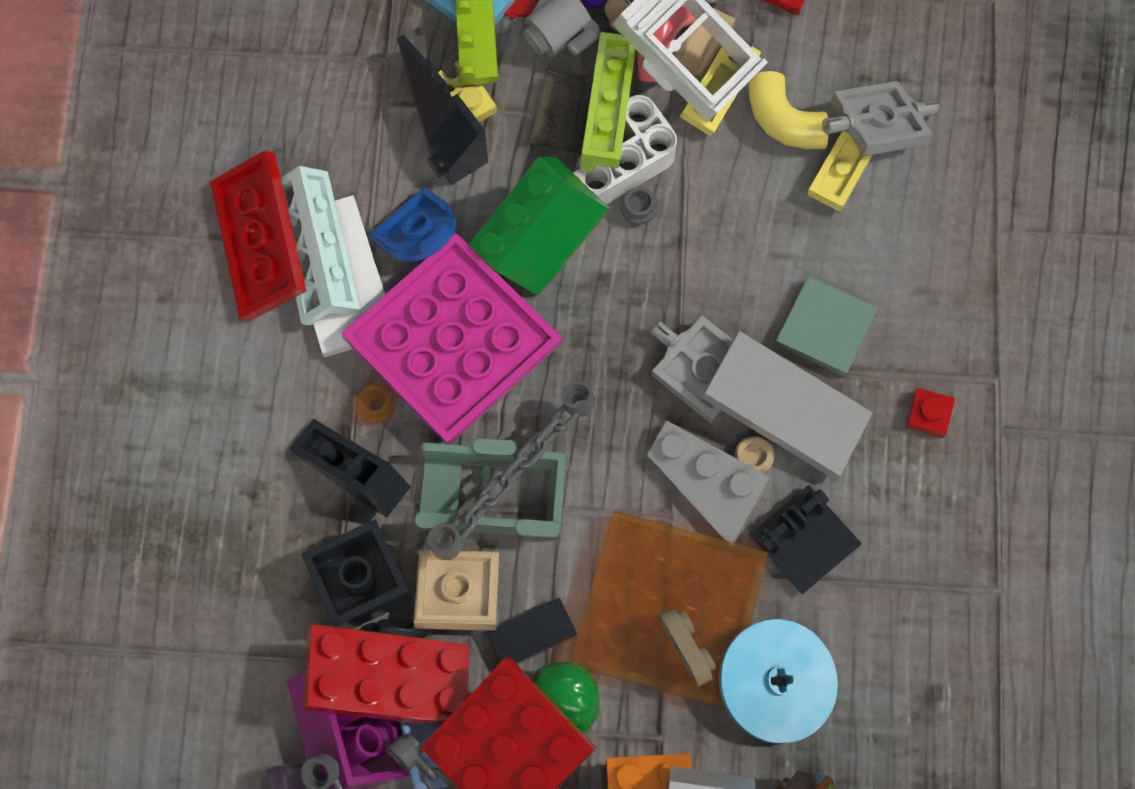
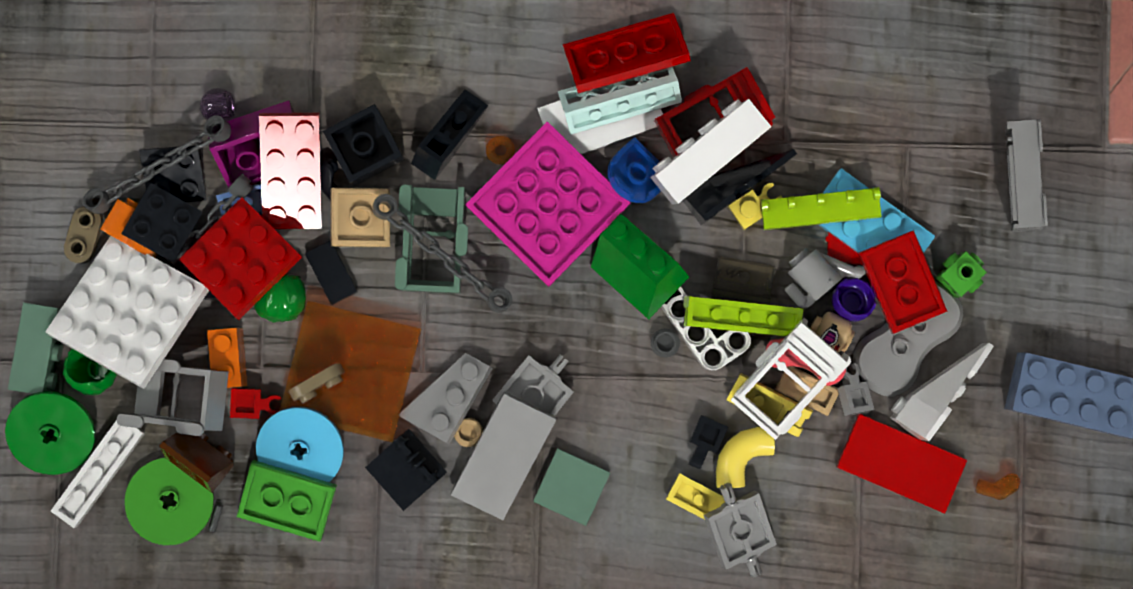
camera: 90 degrees right, 15 degrees up
red plate [906,388,956,438] -> none
none -> red plate [230,388,281,419]
none -> bright green tile [237,460,337,542]
none -> white brick [650,99,771,205]
none -> red piece [654,67,776,157]
none -> black plate [689,415,728,469]

